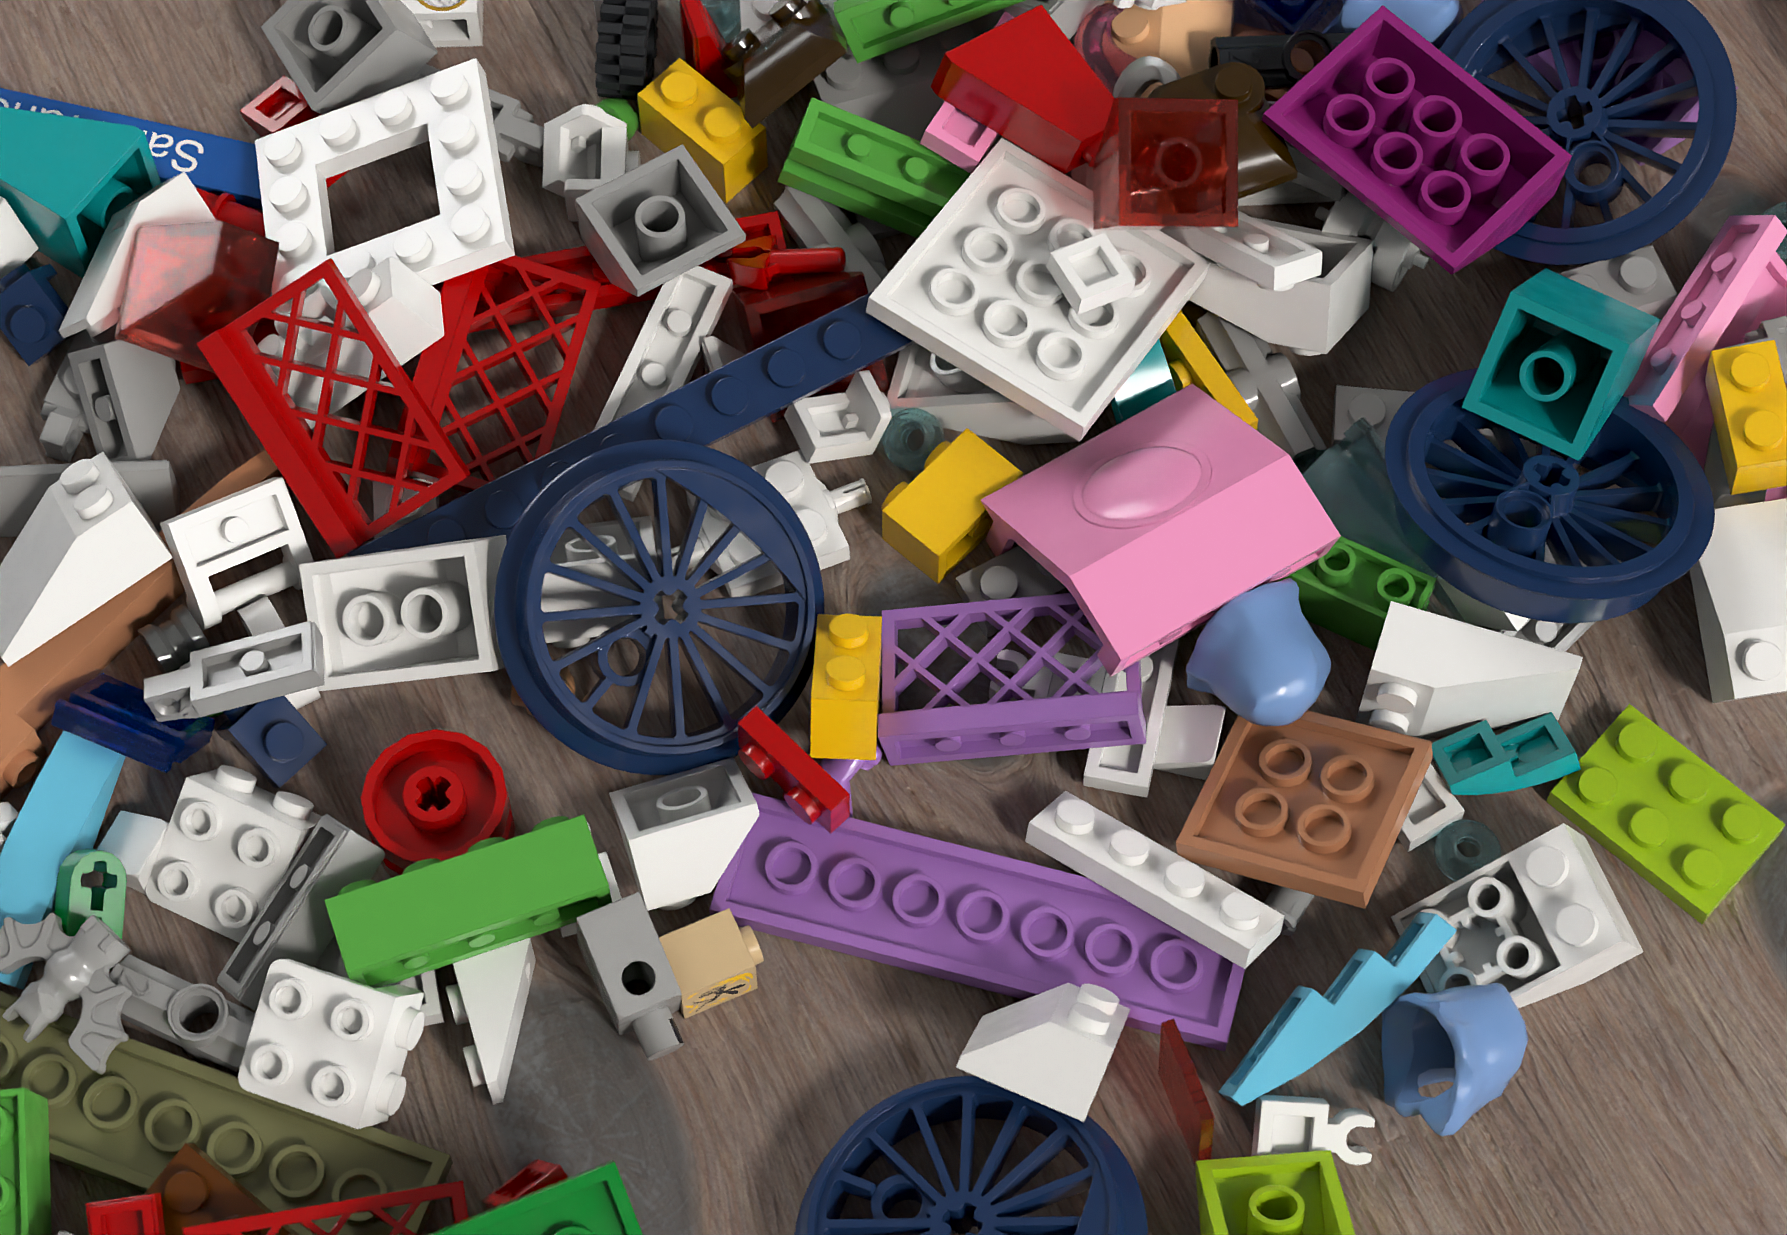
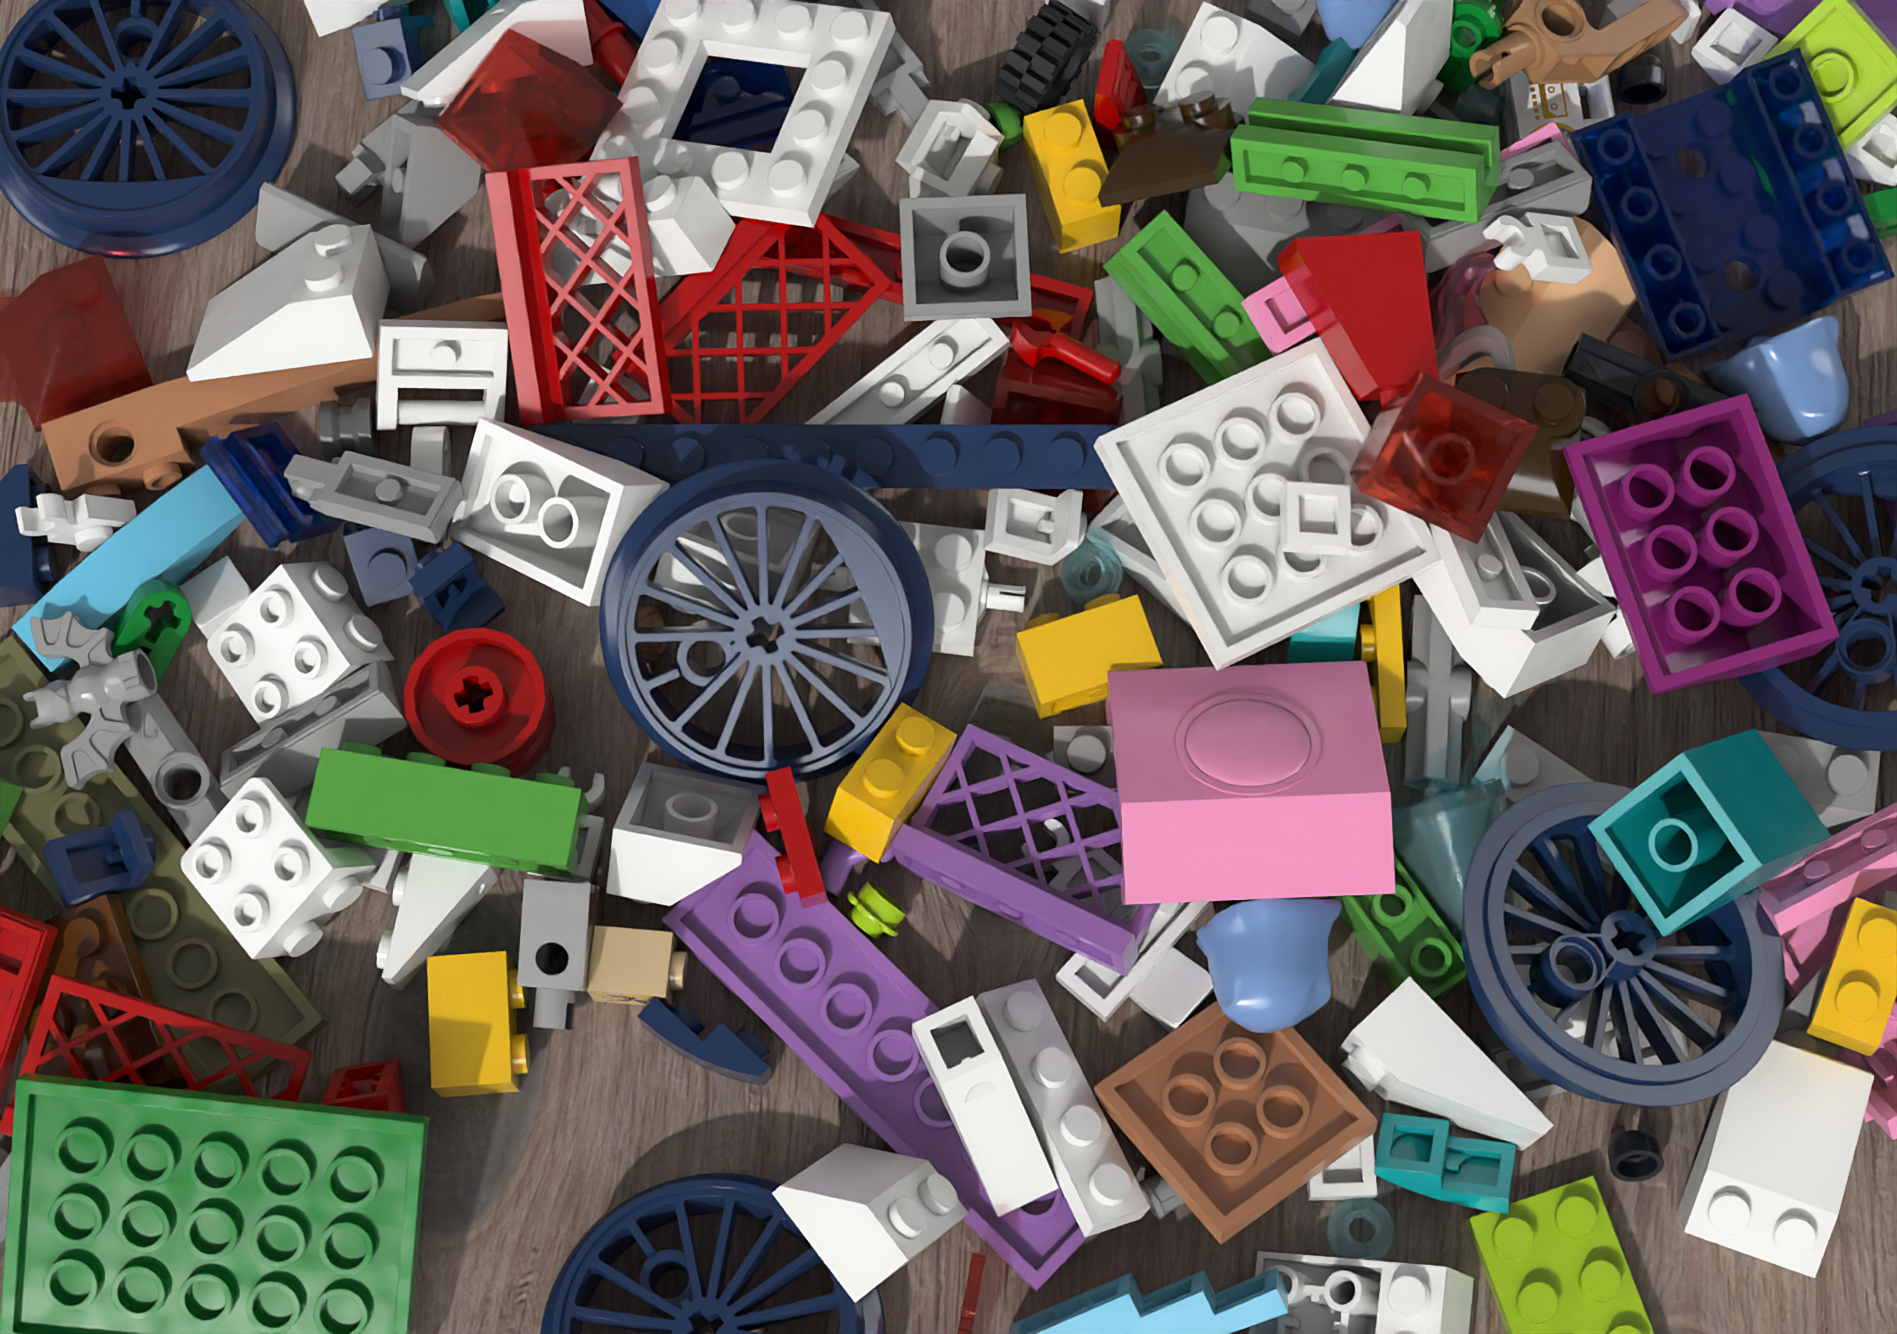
camera: 30 degrees right, 10 degrees up
none -> dark blue bracket [43,808,156,909]
none -> dark blue bracket [407,541,505,634]
none -> yellow brick [427,951,530,1097]
none -> dark blue slope [637,997,773,1086]
none -> clear blue plate [675,58,794,149]
none -> lime plate [847,880,907,939]
none -> white slope [912,995,1059,1218]
none -> black hinge [1607,1124,1664,1182]

